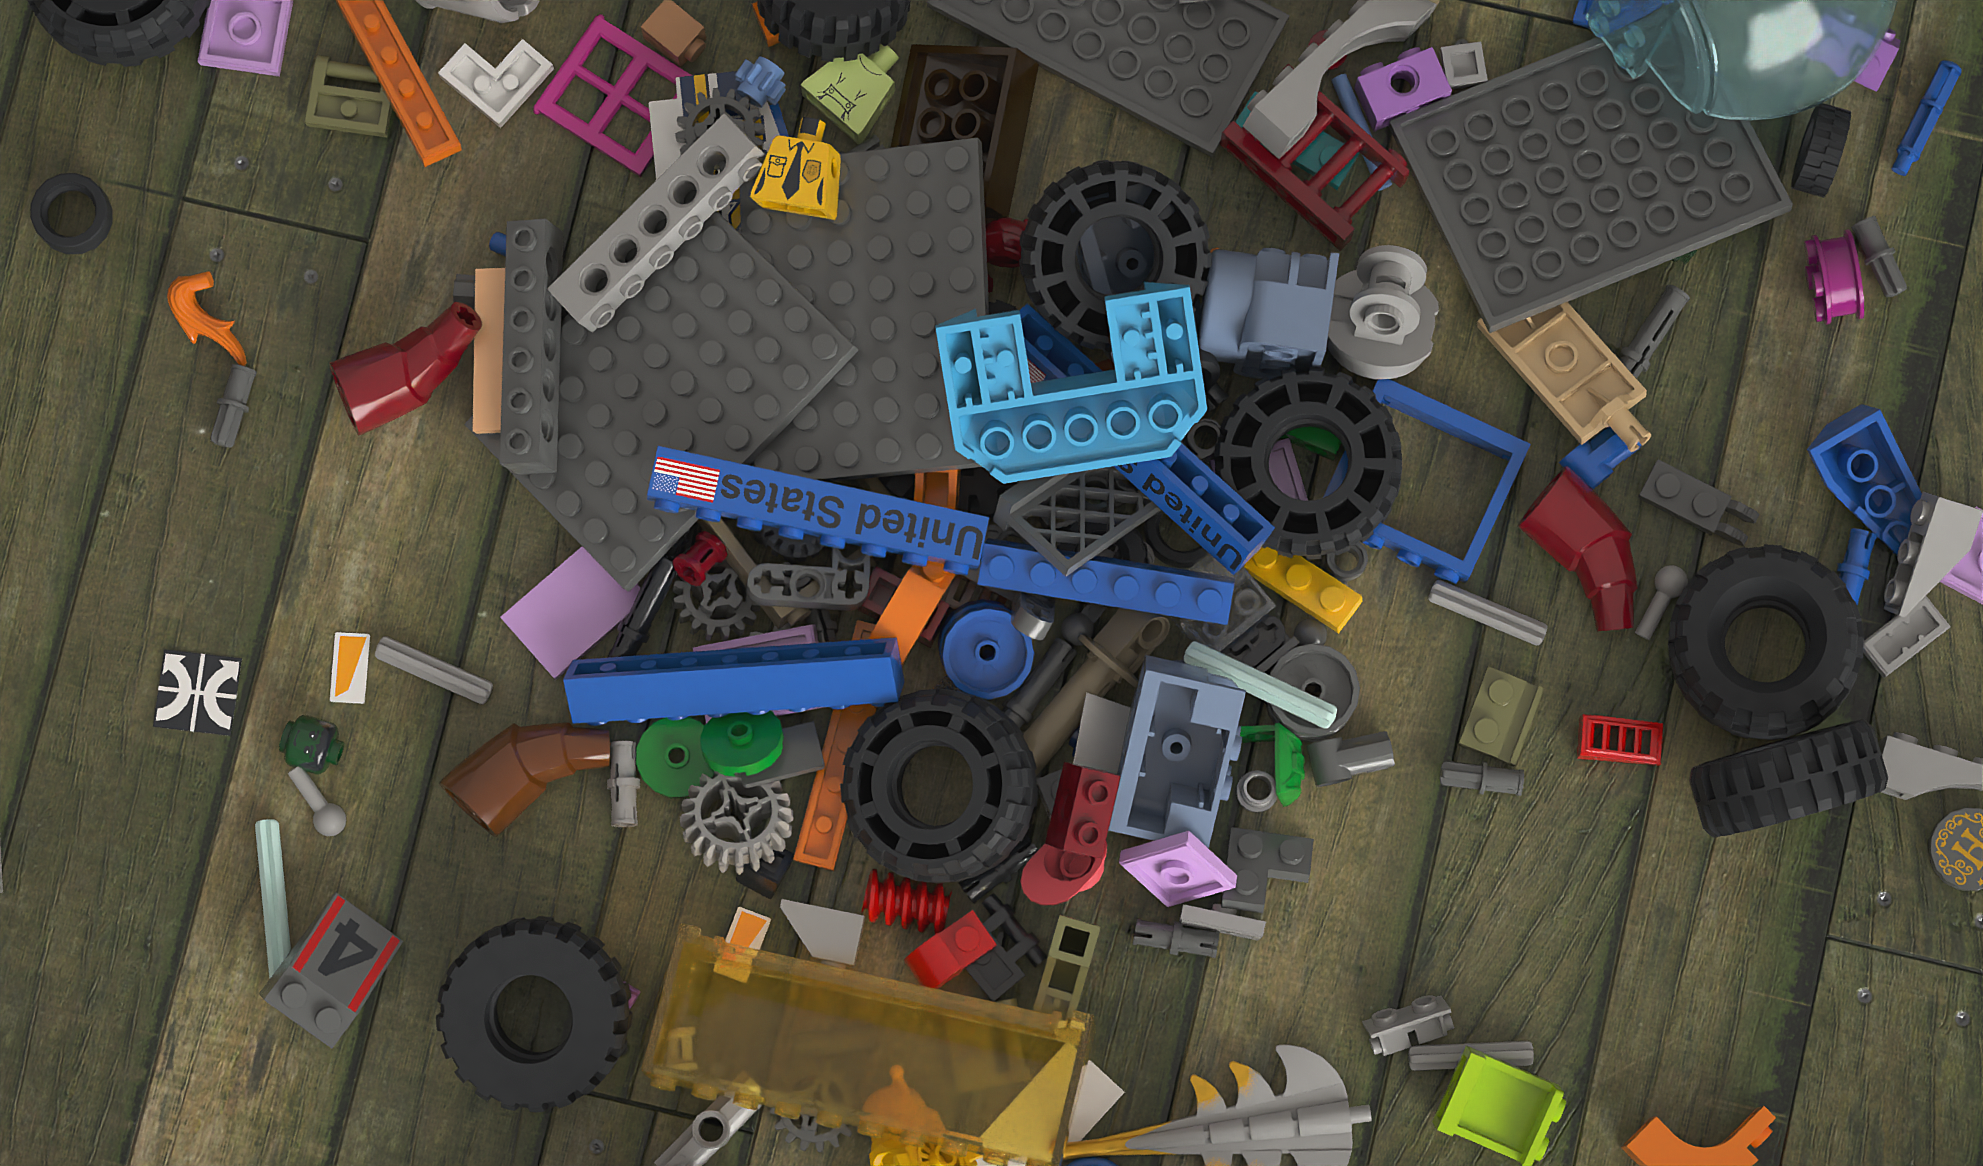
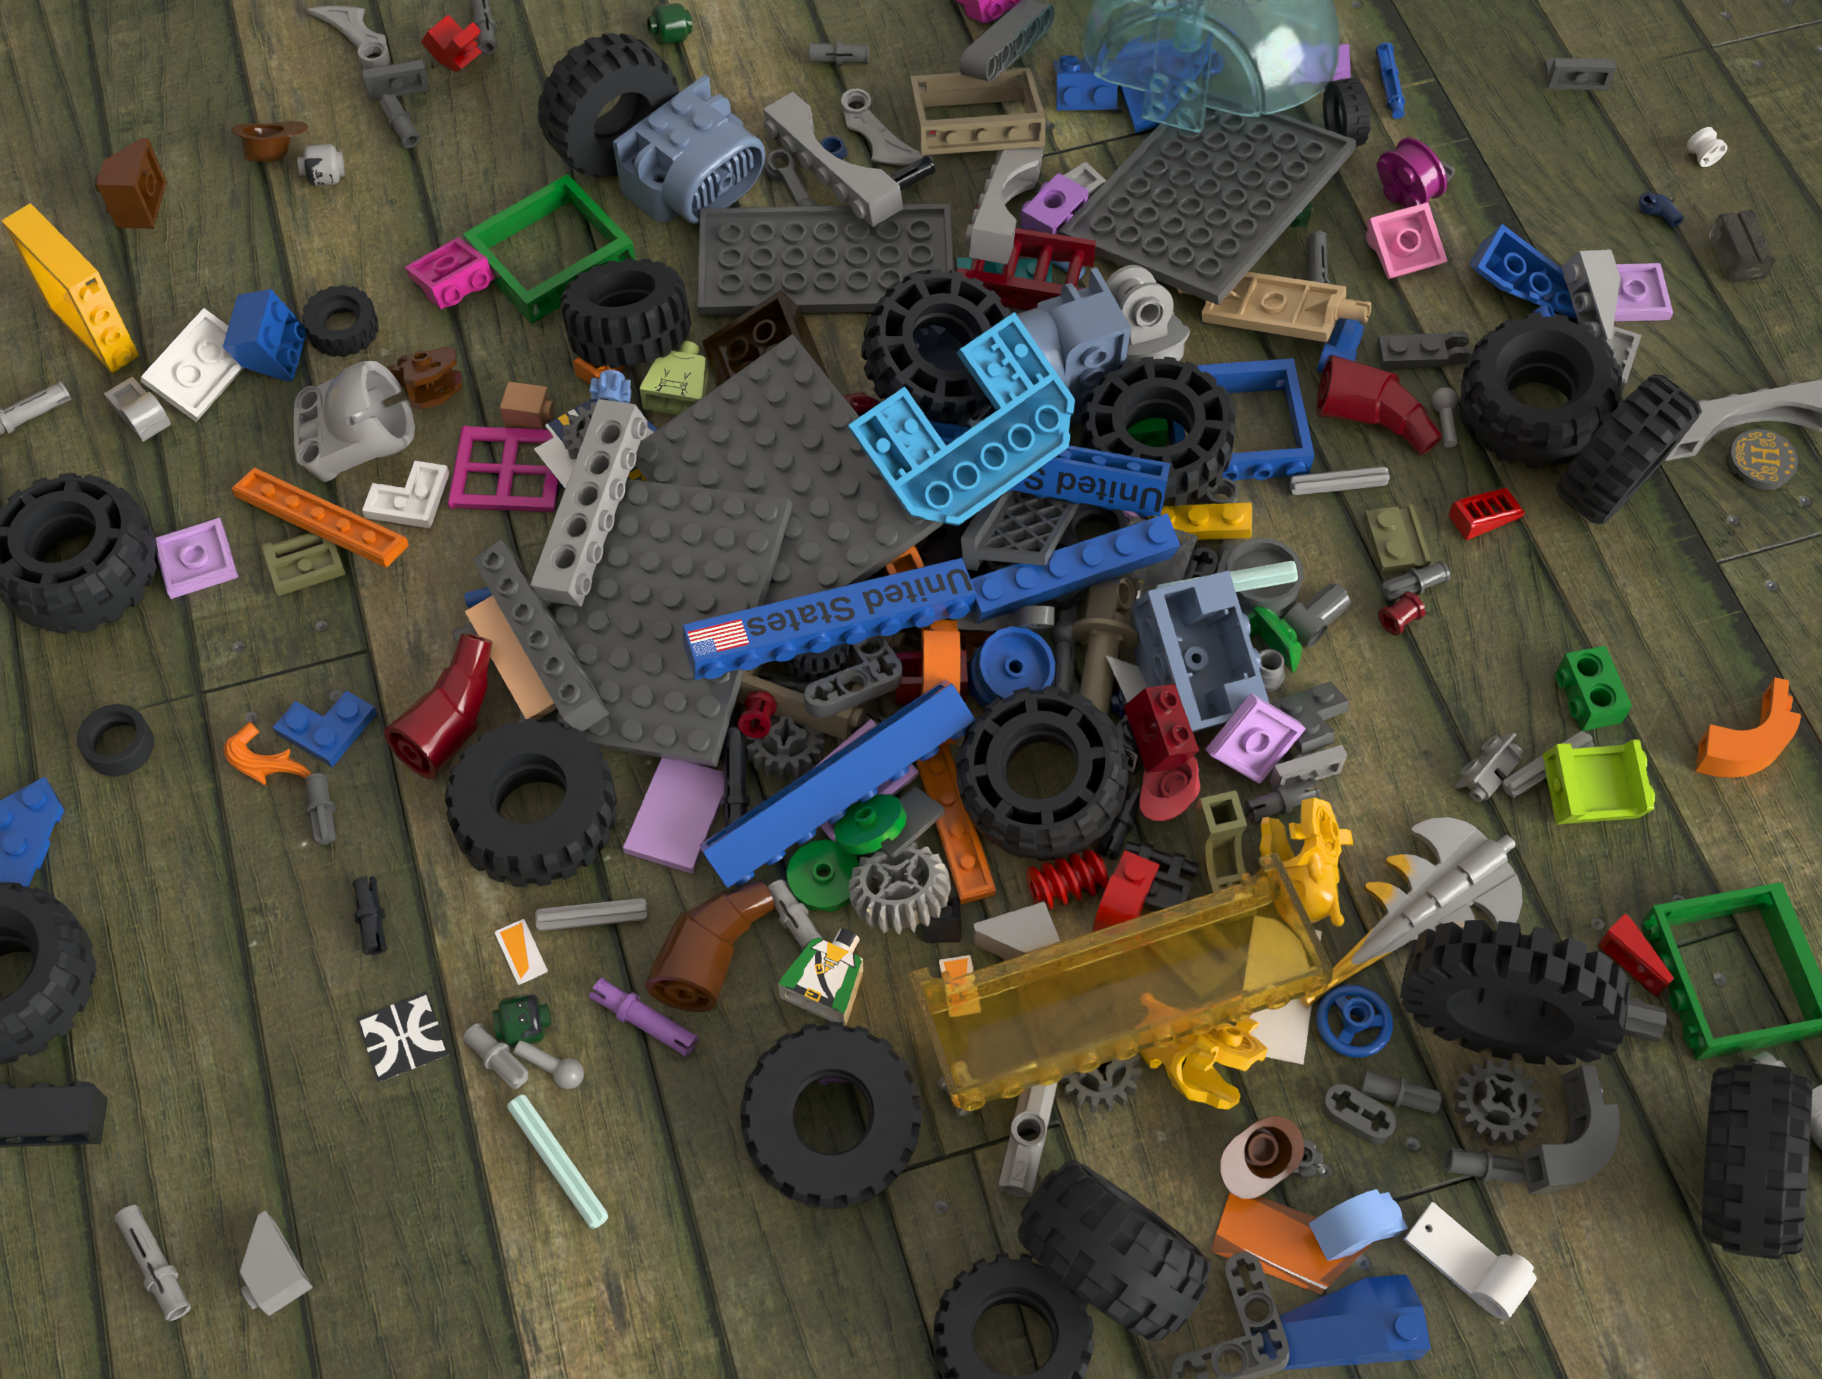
camera: 30 degrees left, 20 degrees down
dark grey slope [259,892,403,1049] -> none
yellow torso [750,117,841,220] -> none
none -> blue plate [273,691,377,768]
none -> black pin [352,876,387,955]
none -> black tyre [445,719,617,887]
none -> light grey axle [463,1023,529,1089]
none -> medium lavender pin [589,977,699,1058]
none -> torso [778,929,863,1026]
none -> yellow helmet [1259,797,1353,927]
none -> bright pink slope [1366,202,1448,280]
none -> dark red bush [1378,591,1426,636]
none -> green brick [1556,645,1632,731]

